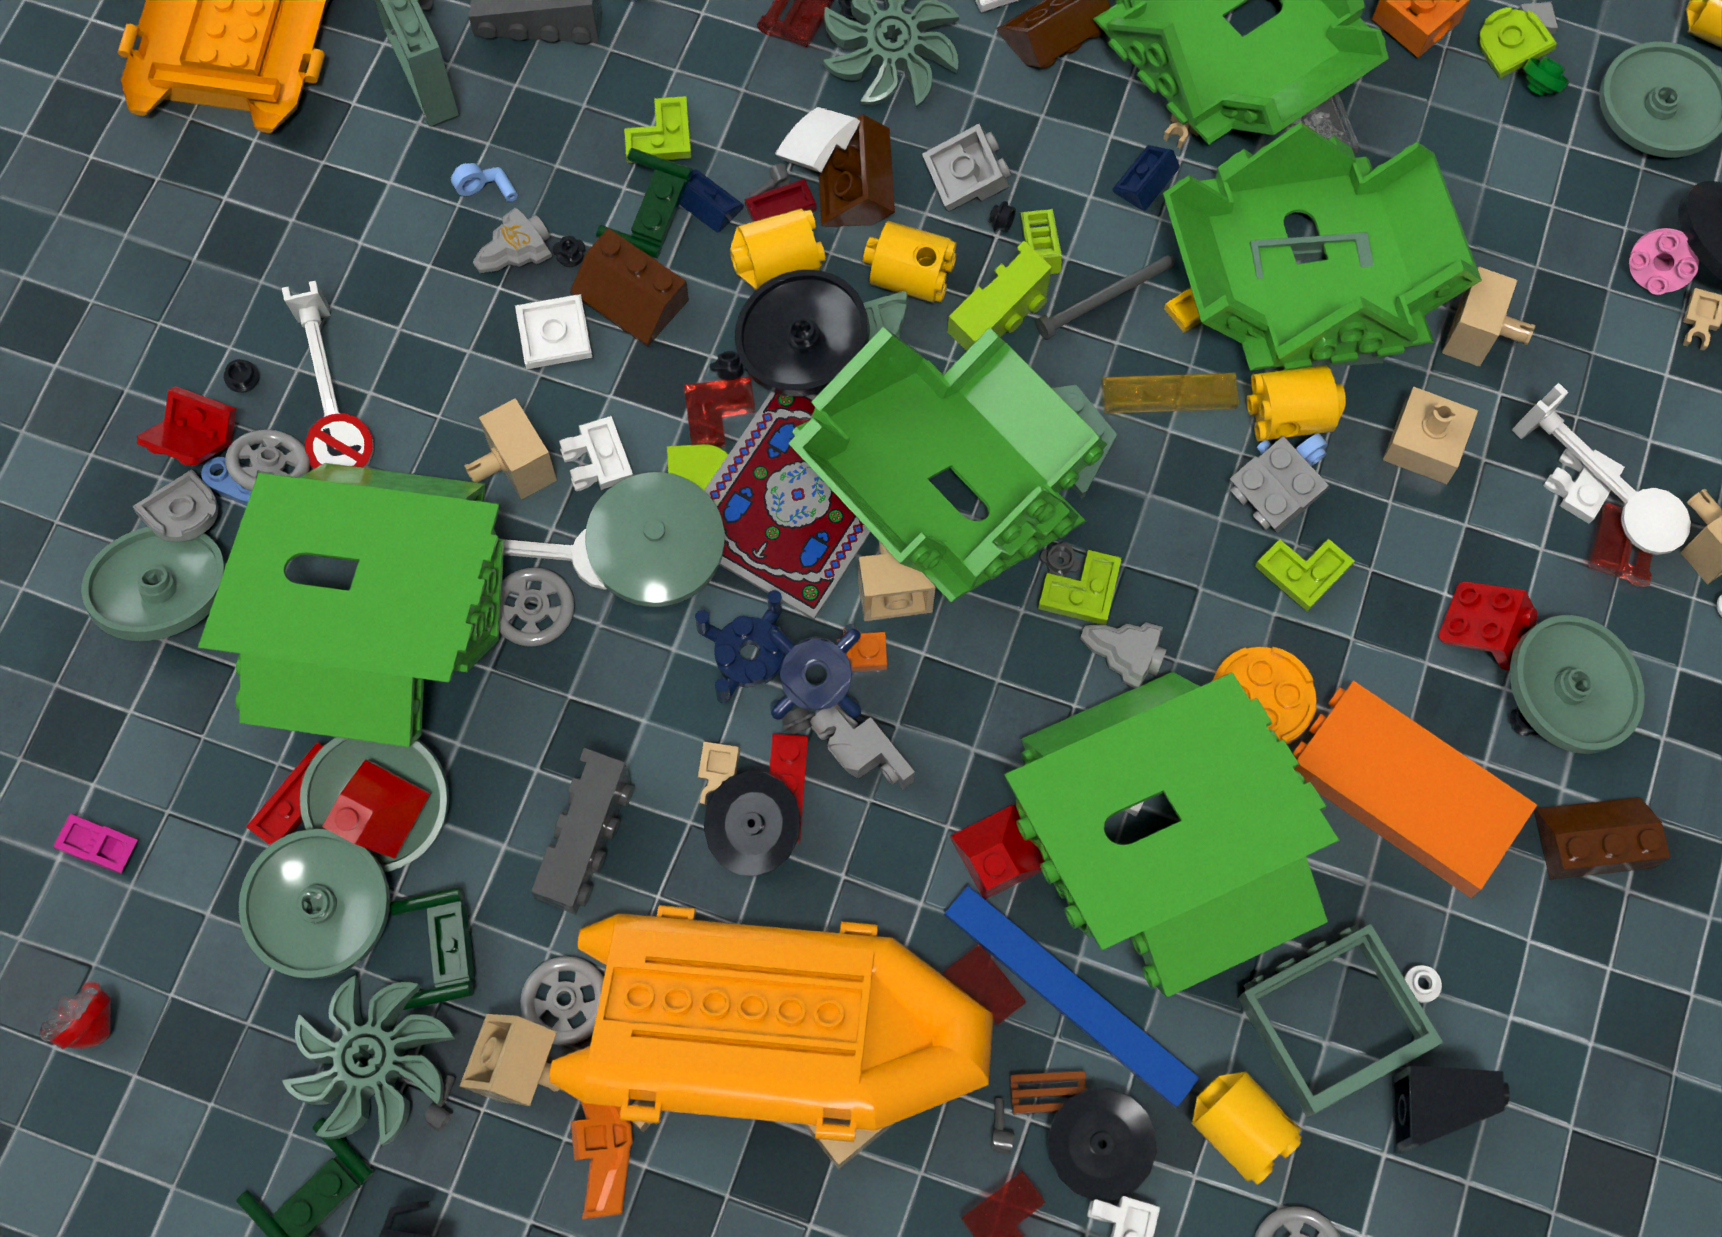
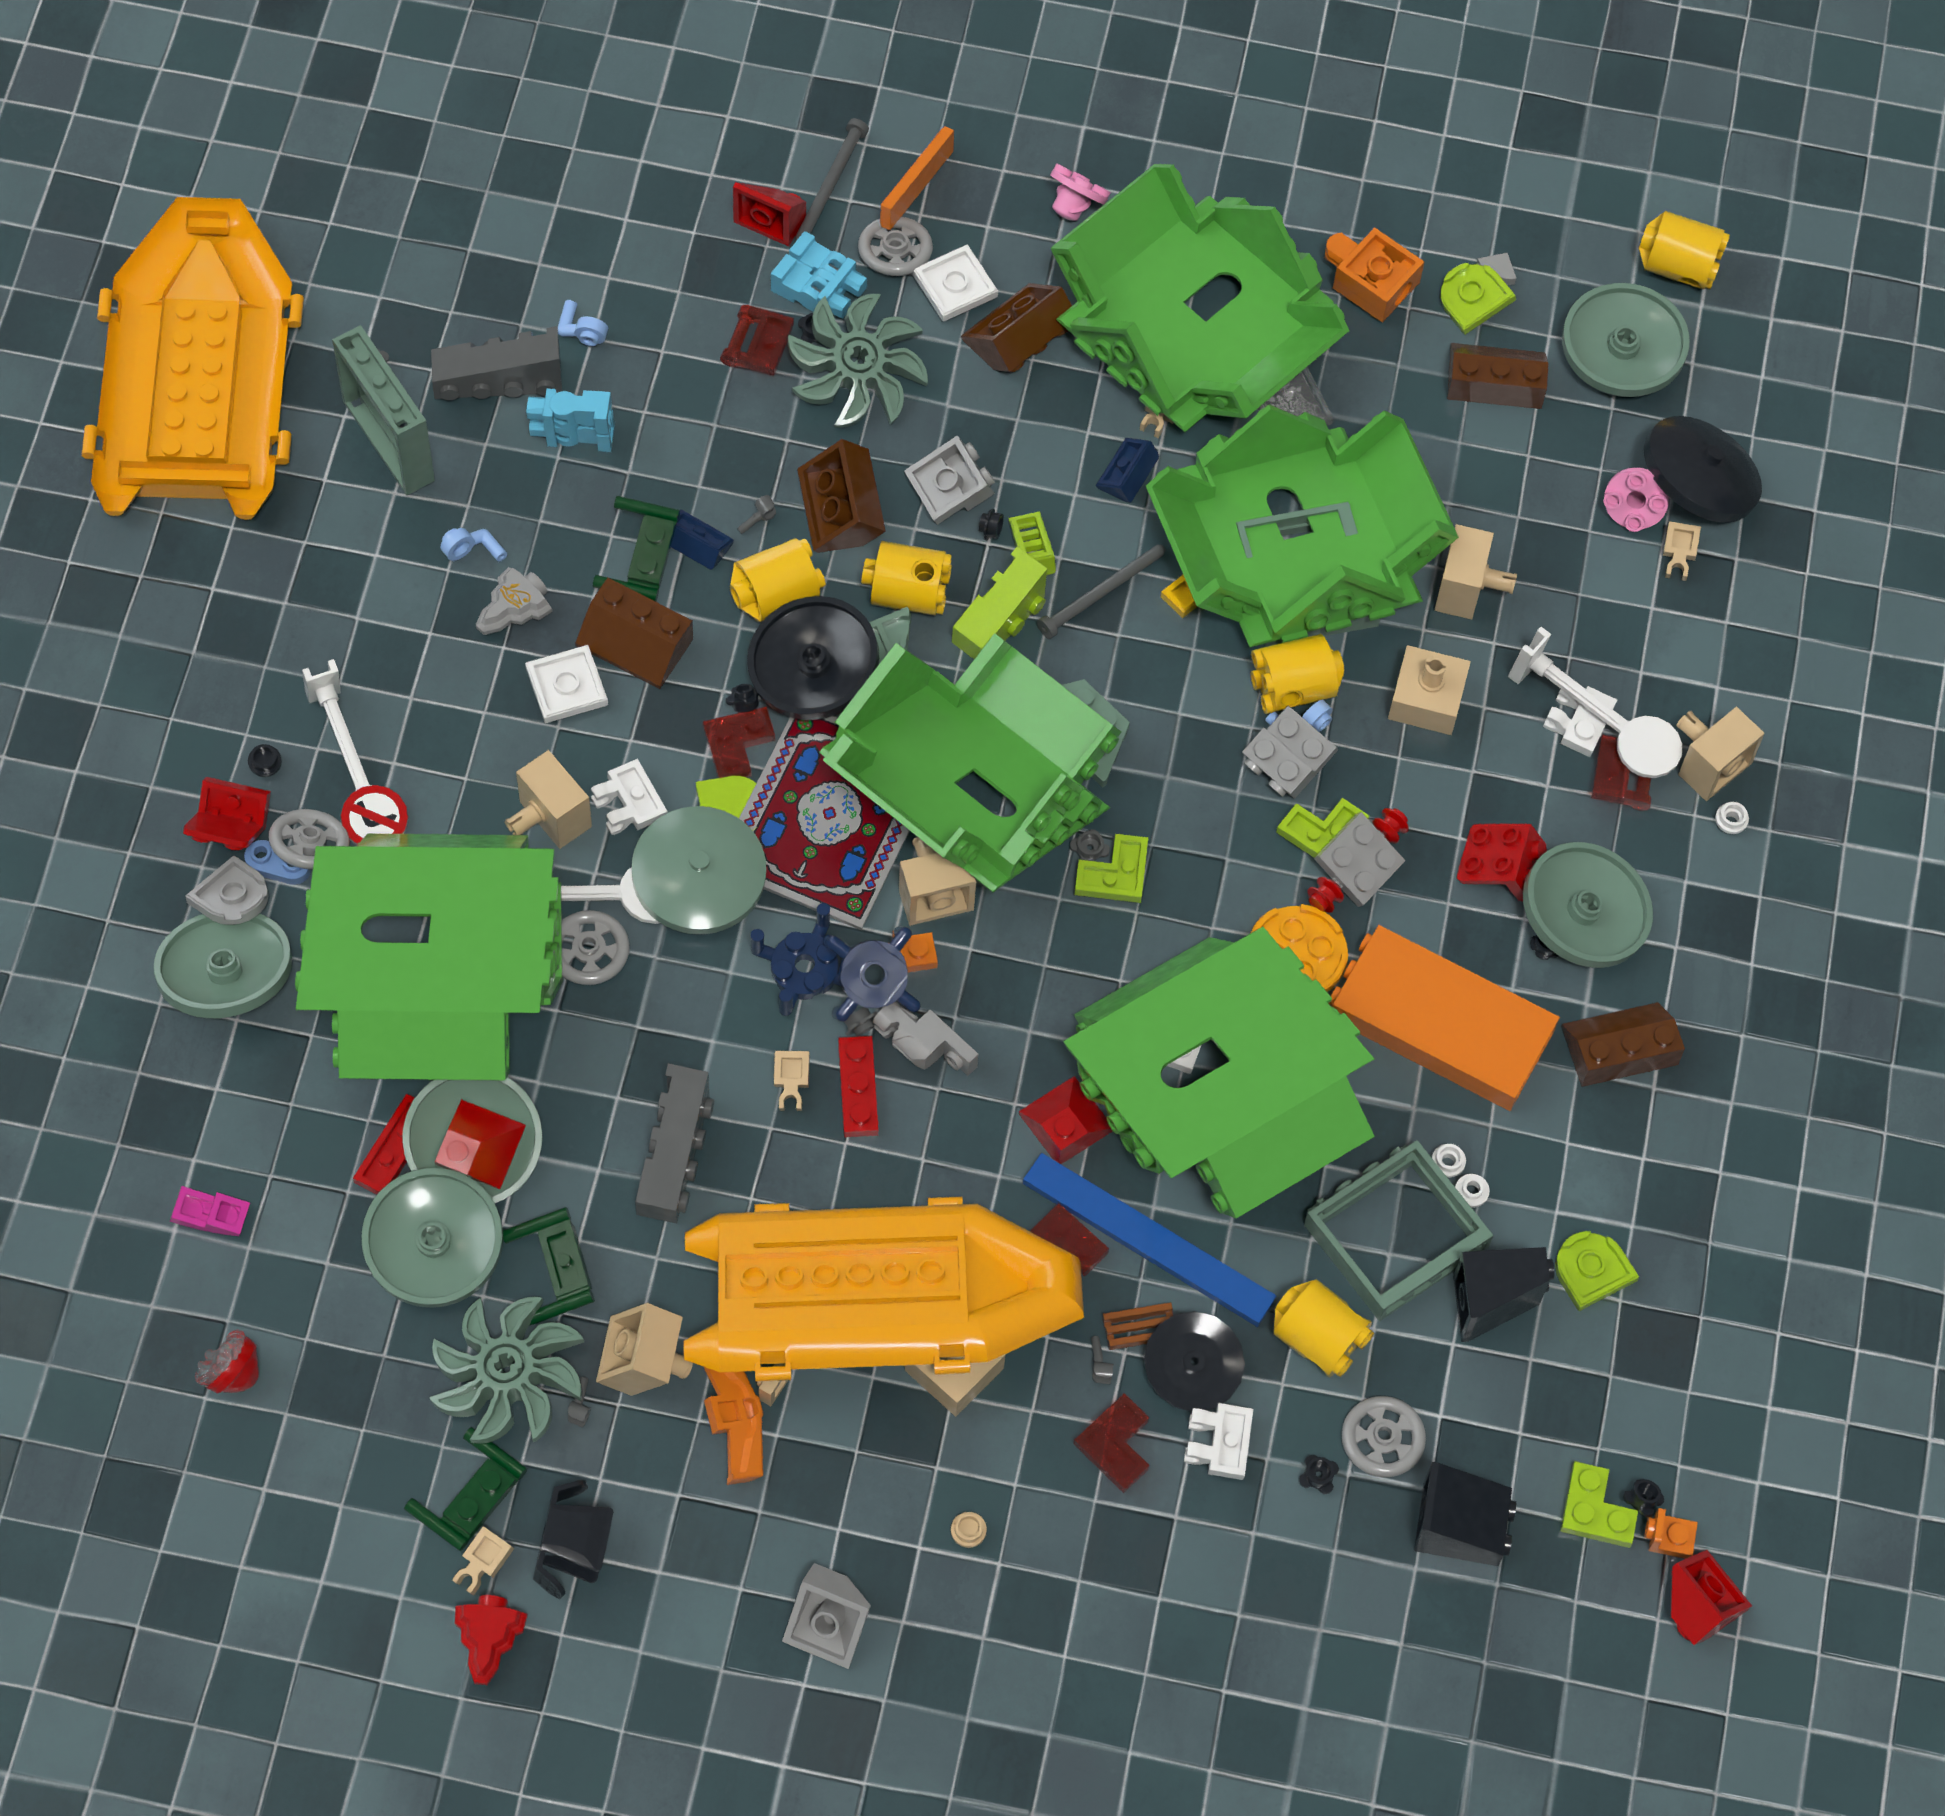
camera: 10 degrees left, 5 degrees down
light grey plate [520,956,604,1045] -> none
black plate [553,236,586,267] -> none
lime plate [624,96,691,163] -> none
black piece [704,771,801,876] -> none
dark red tile [744,179,817,222] -> none
white slope [775,107,860,172] -> none
light grey rock [1080,622,1167,688] -> none
clear yellow plate [1101,373,1239,413] -> none
green plate [1523,56,1570,96] -> none
none -> medium azure hips [526,388,615,452]
none -> light grey plate [1307,808,1409,913]
none -> white plate [1432,1144,1466,1178]
none -> reddish brown slope [1447,343,1548,409]
none -> lime tile [1555,1231,1639,1311]

